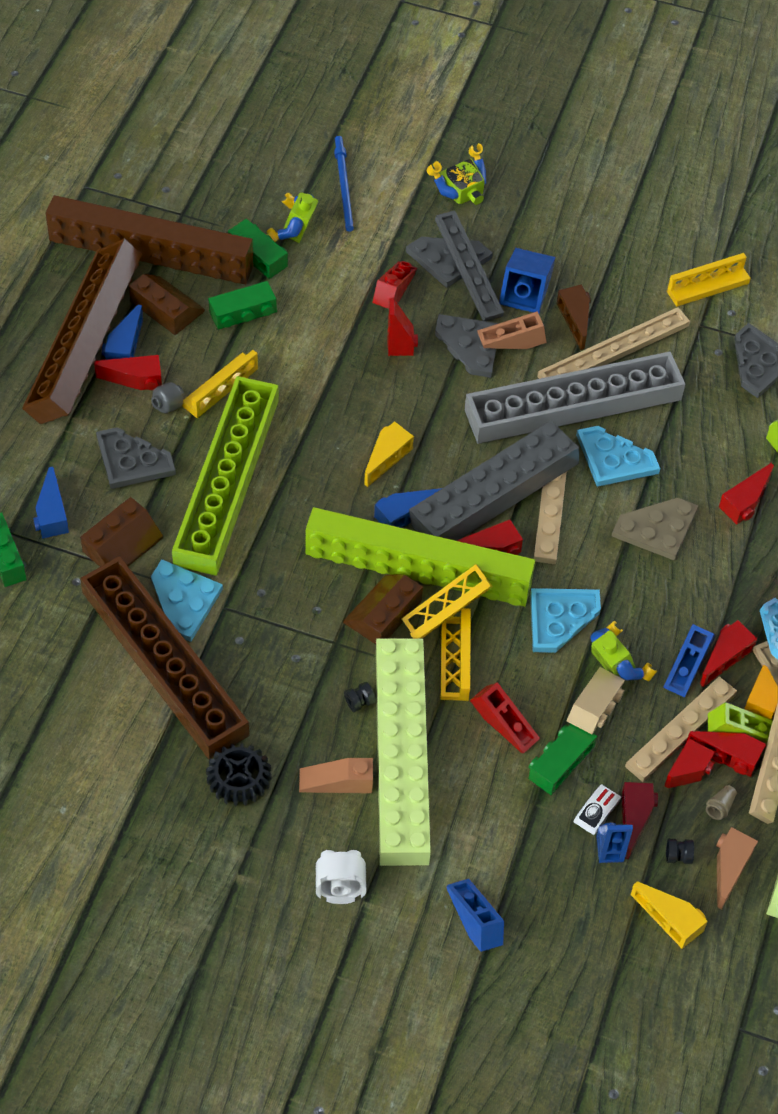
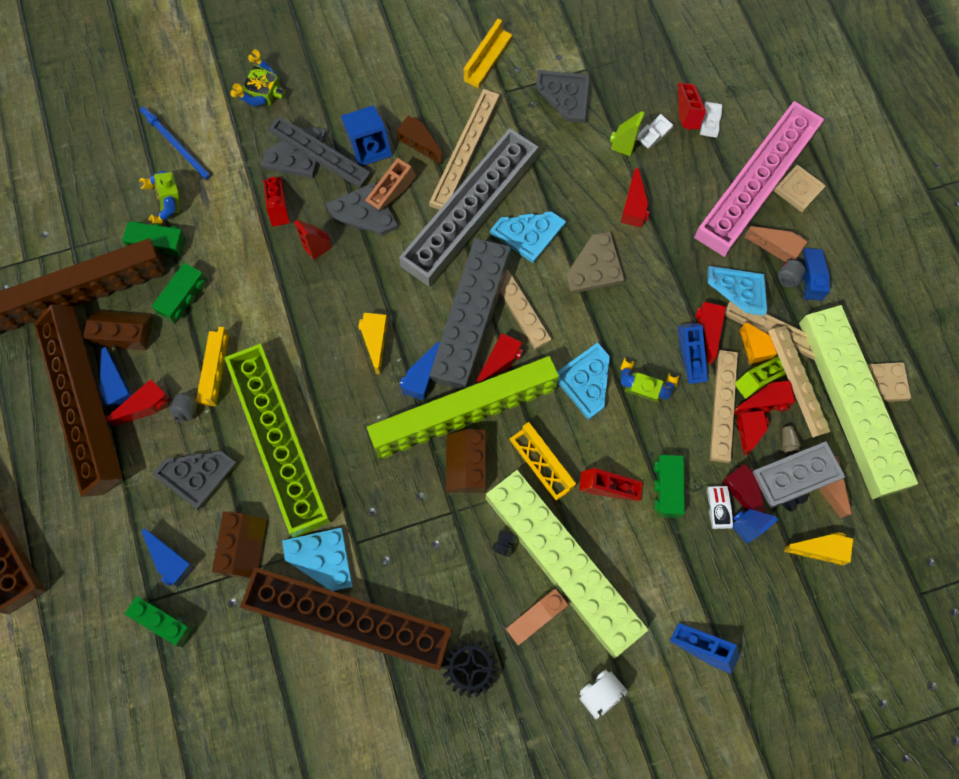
camera: 35 degrees left, 15 degrees up
yellow fence [402,564,493,639] -> none
tan brick [567,667,625,734] -> none
none -> light grey plate [752,441,845,508]

